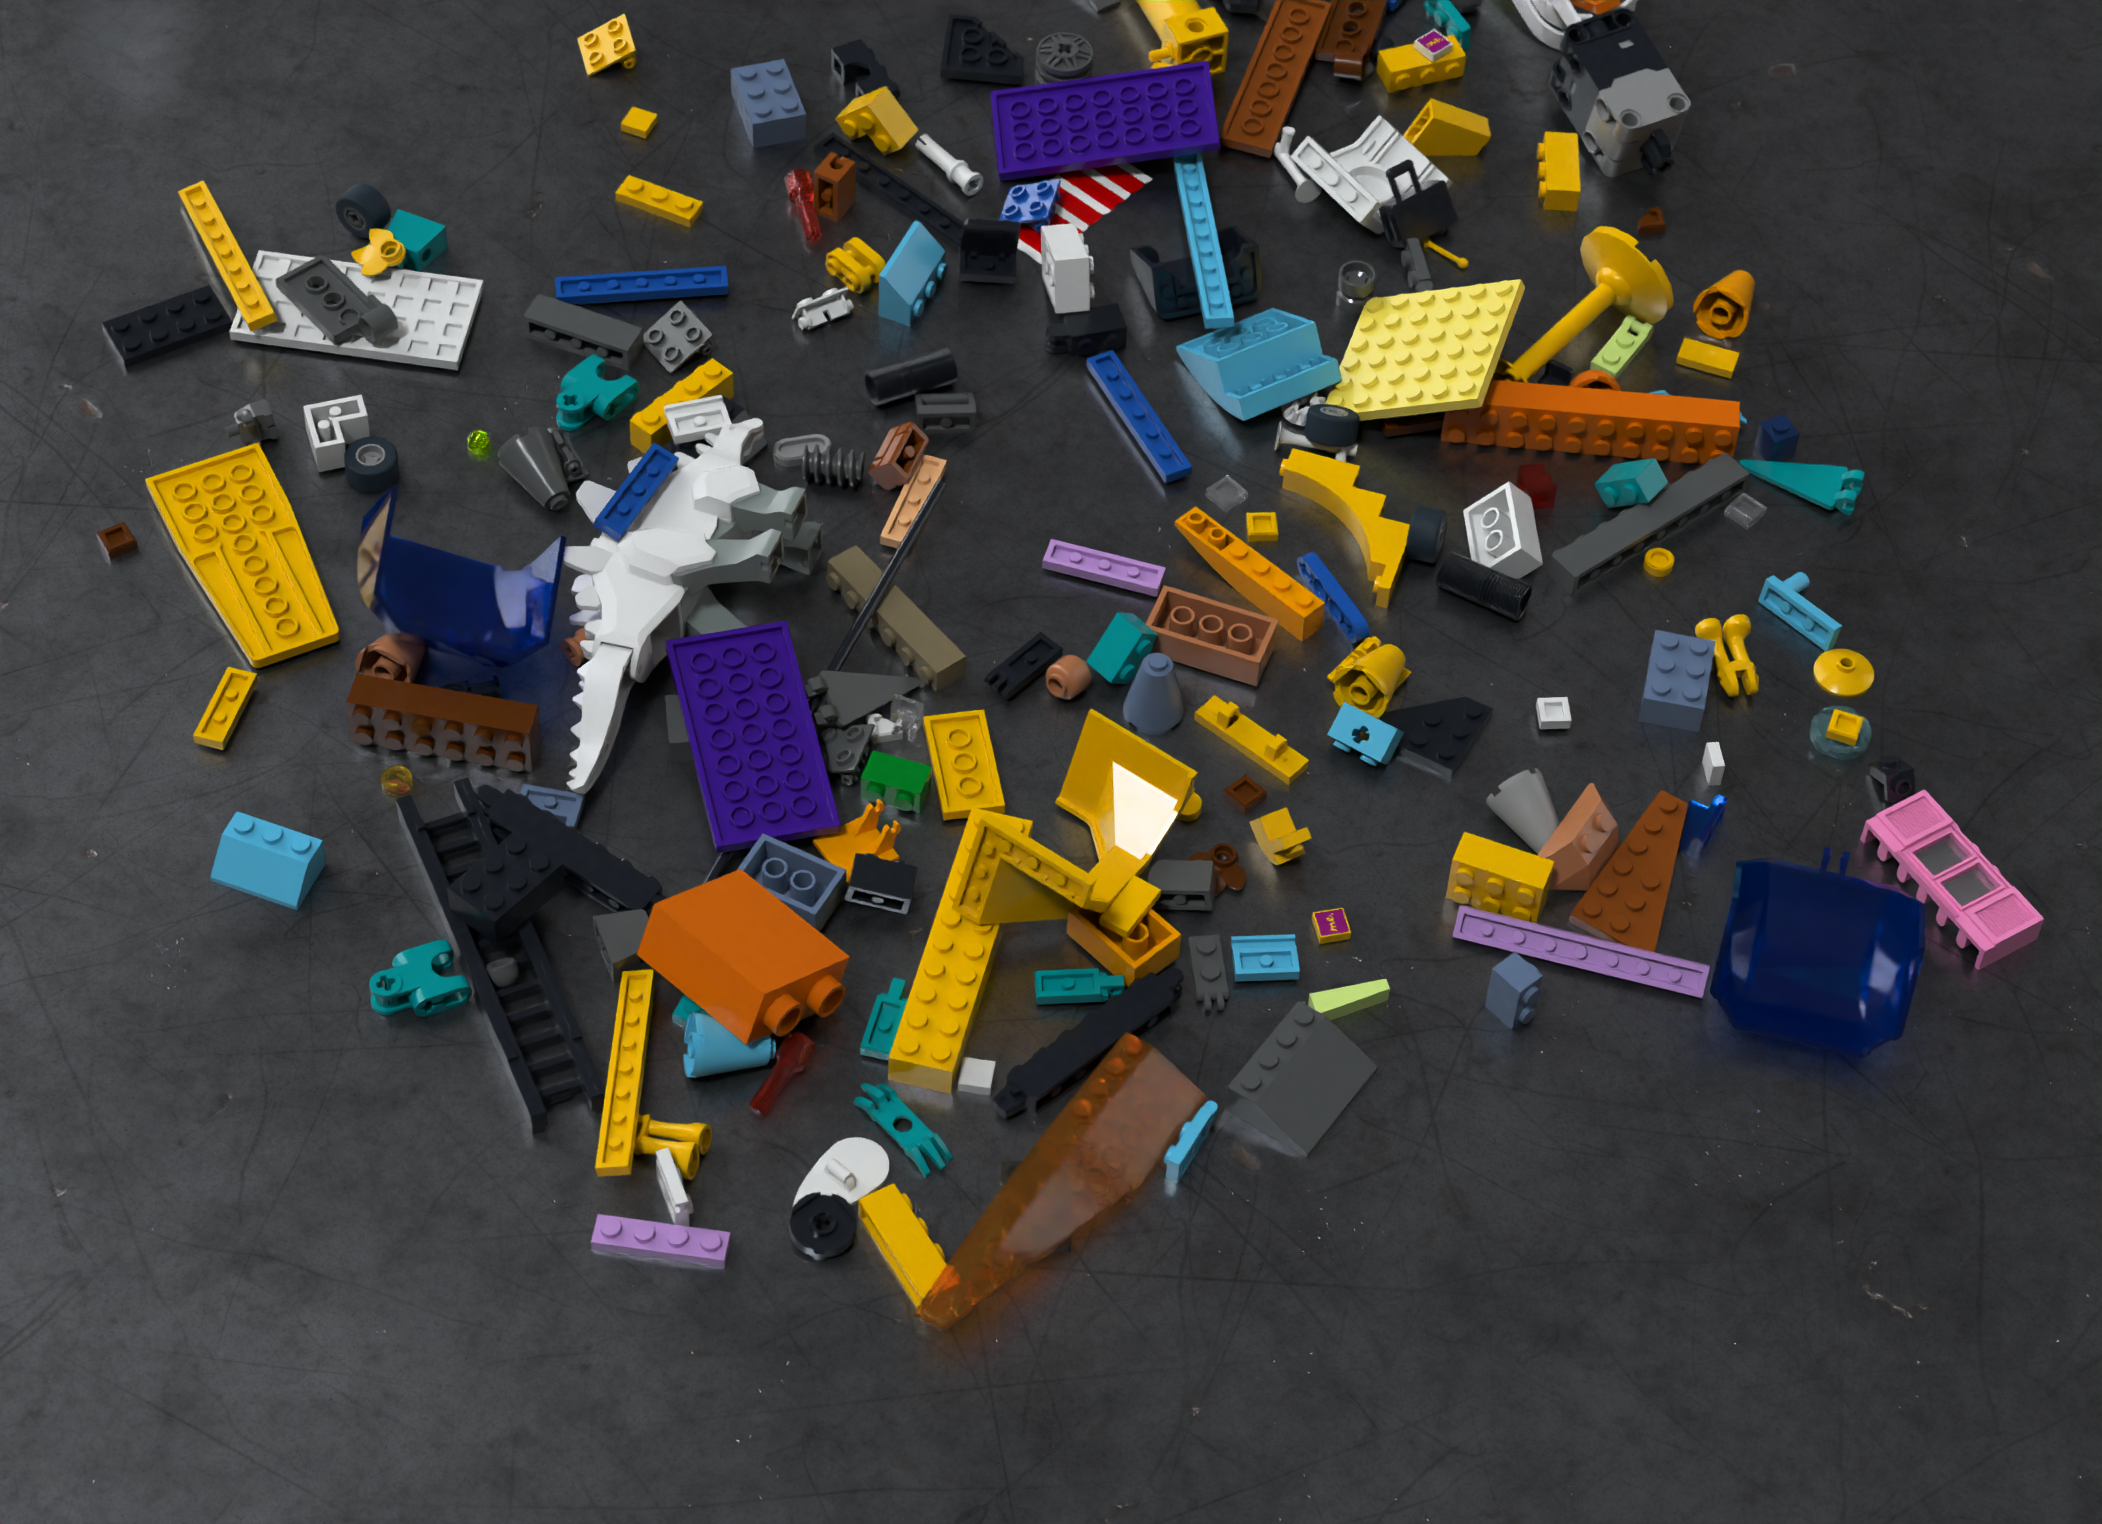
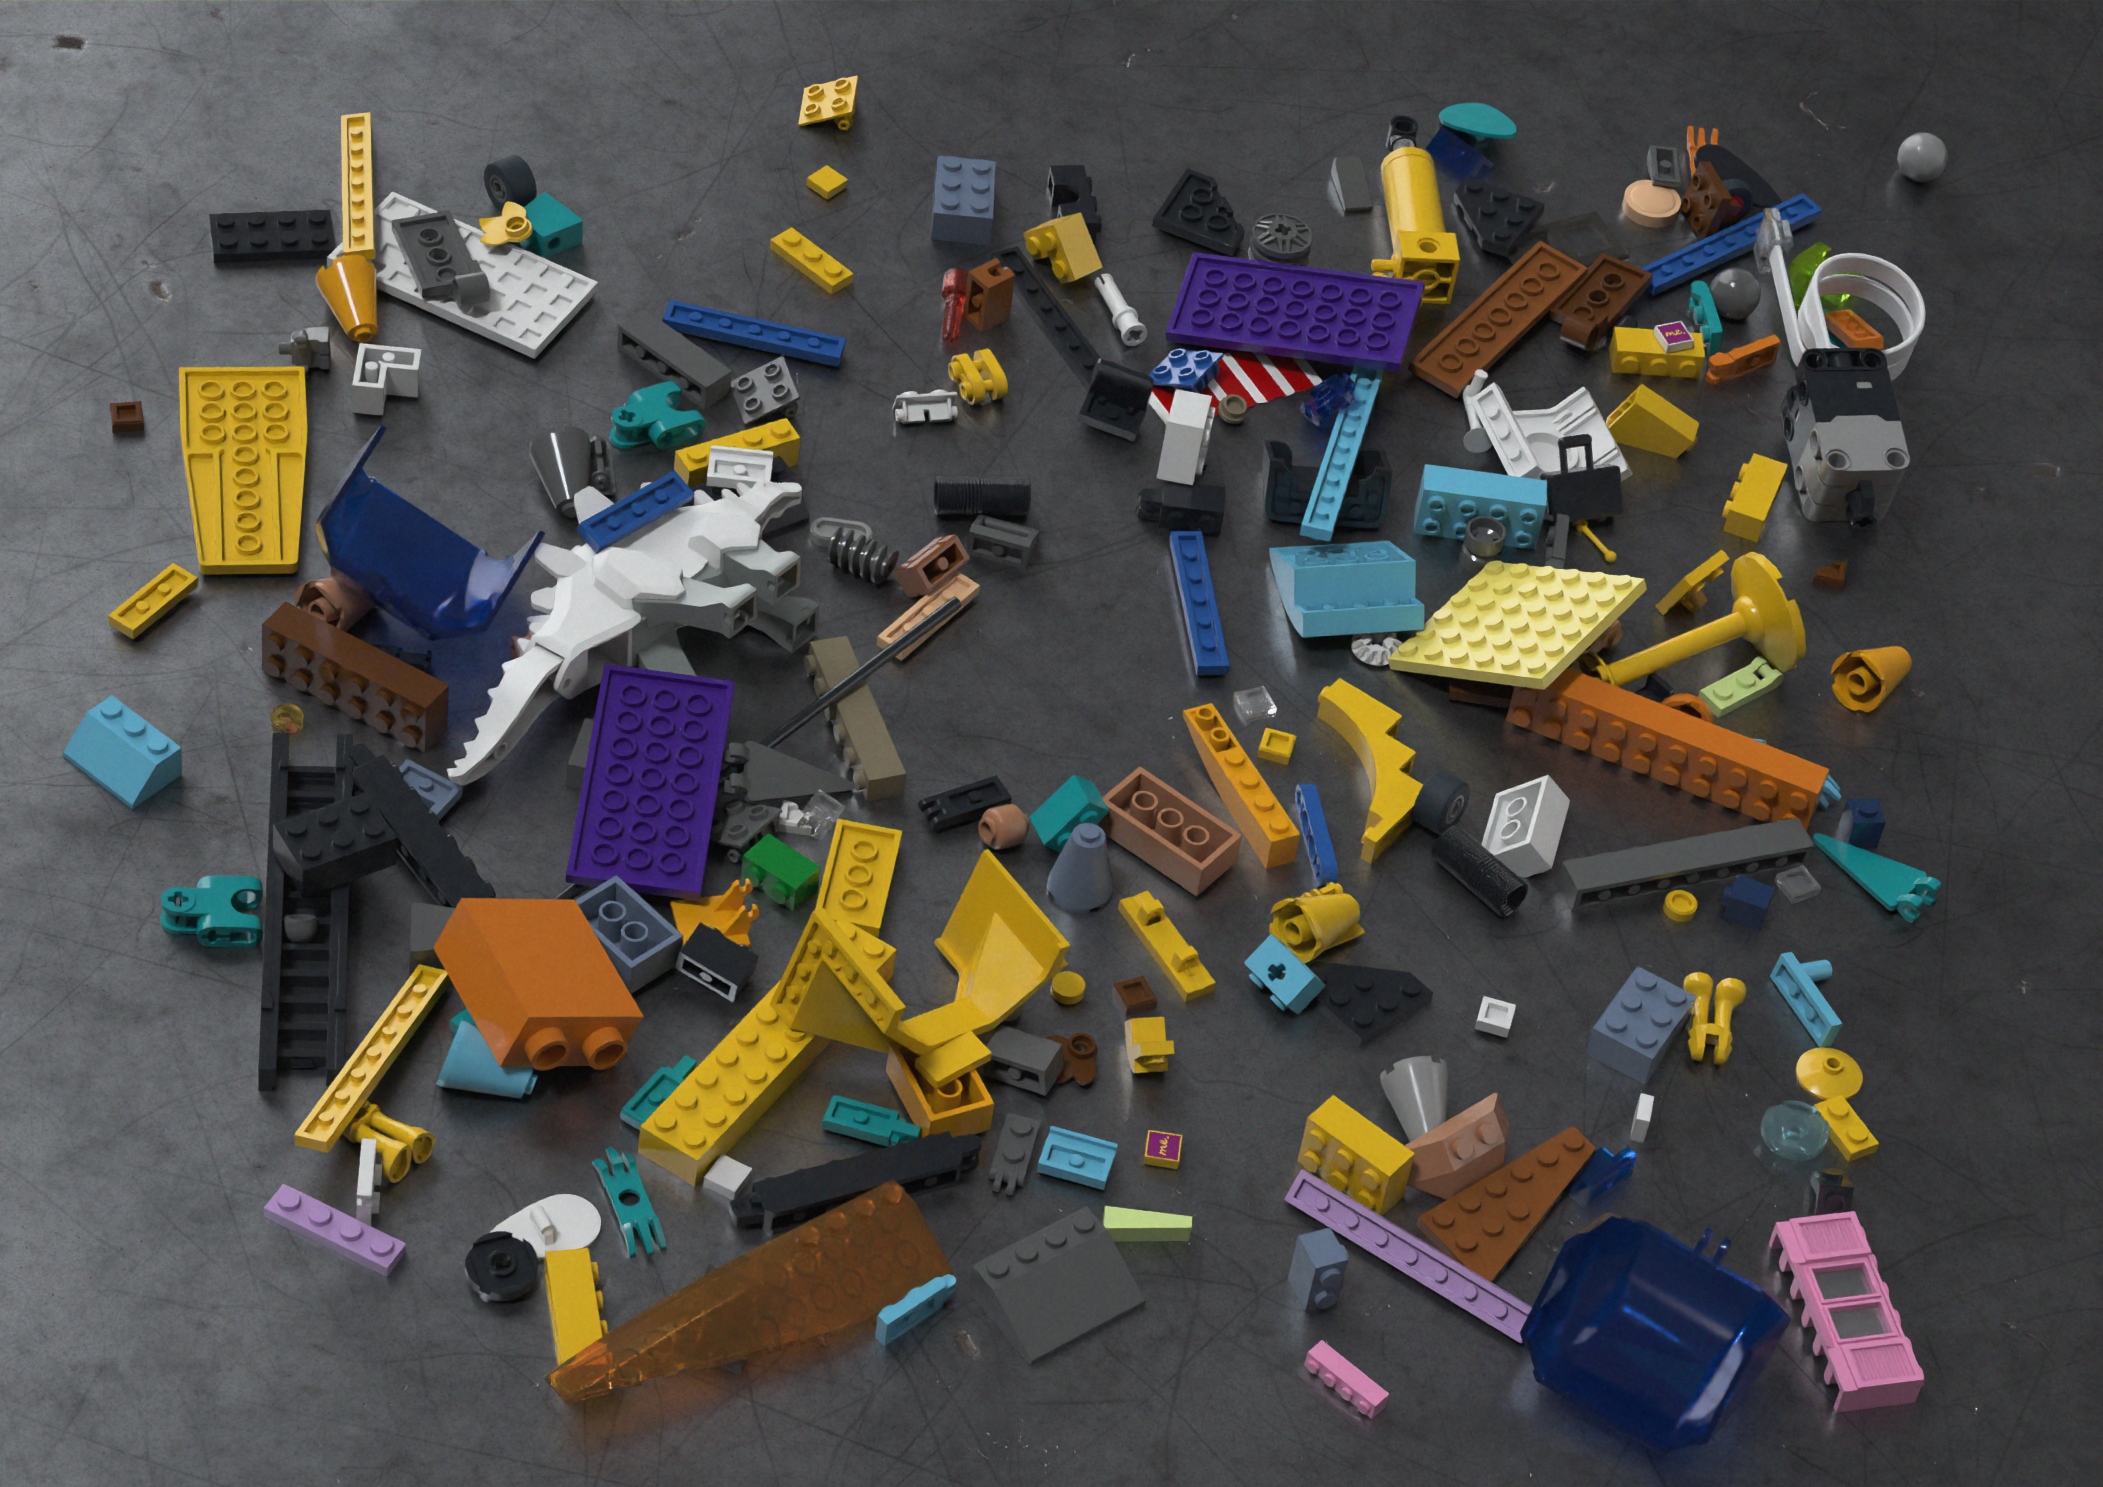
camera: 15 degrees right, 5 degrees down
black wheel [344,437,399,493] -> none
clear neon green hinge [467,430,491,455] -> none
clear red piece [749,1031,817,1117] -> none
medium azure slope [879,221,948,326] -> none
lavender plate [1042,539,1166,597] -> none
white piece [1274,421,1358,462] -> none
black wheel [1304,404,1360,447] -> none
clear red brick [1516,463,1557,510] -> none
teal brick [1594,458,1668,508] -> none
yellow tile [1676,337,1740,379] -> none
yellow tile [1825,709,1864,746] -> none
none -> light orange cone [315,255,378,343]
none -> dark tan plate [1218,394,1248,424]
none -> clear blue plate [1300,372,1355,426]
none -> bright pink piece [1304,1340,1390,1419]
none -> medium azure brick [1414,464,1547,550]
none -> yellow hinge [1655,550,1730,615]
none -> orange hinge [1704,334,1781,385]
none -> dark blue brick [1721,874,1775,931]
none -> yellow plate [1811,1095,1879,1162]

